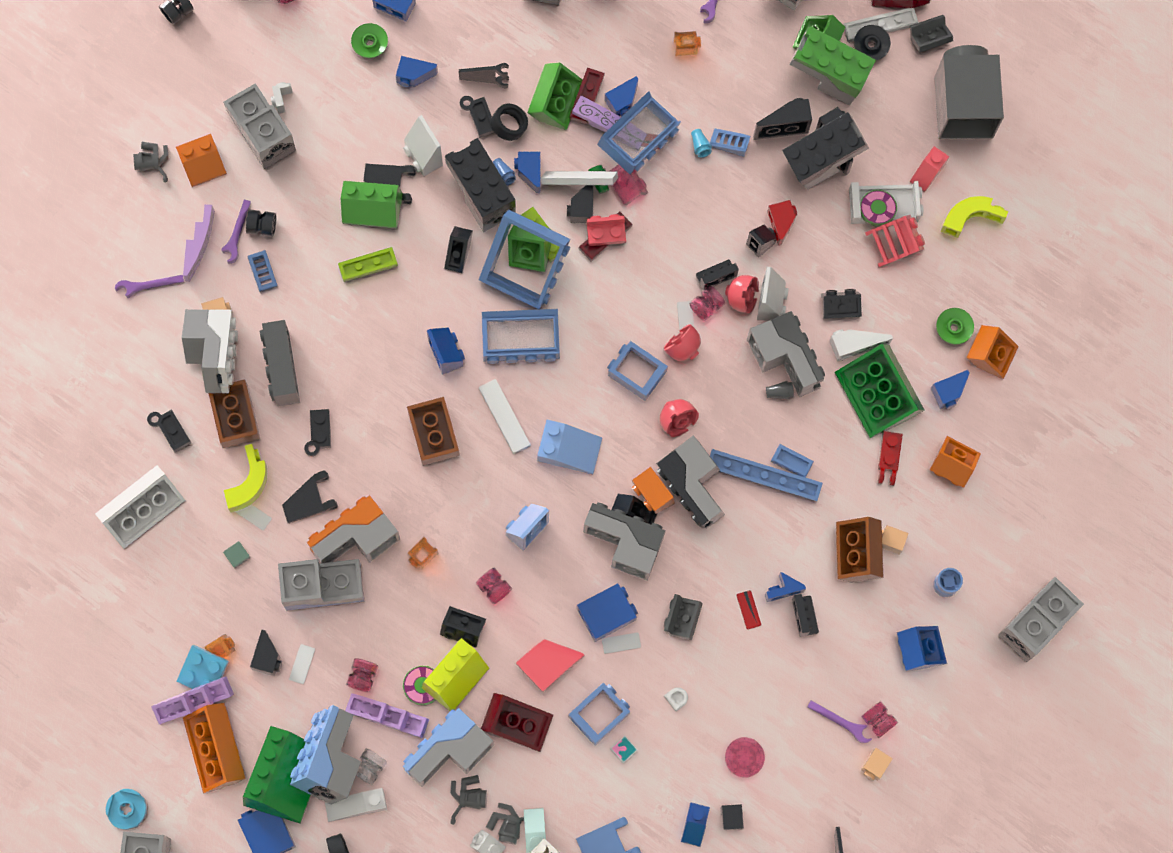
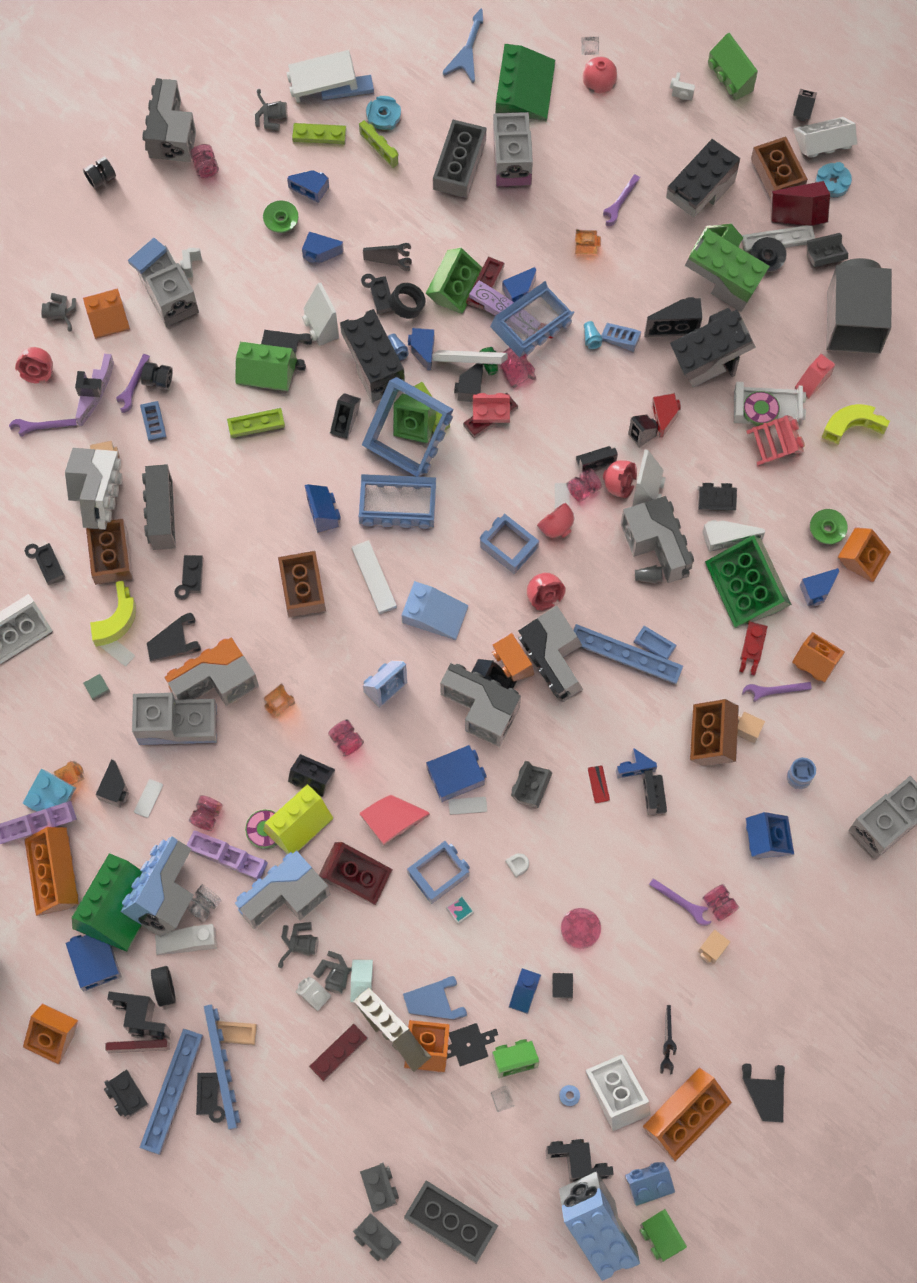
camera: 10 degrees right, 5 degrees down
none -> coral cylinder [15,347,53,384]
none -> black panel [75,371,102,397]
none -> medium blue tile [128,238,167,274]
none -> medium lavender piece [742,682,812,702]

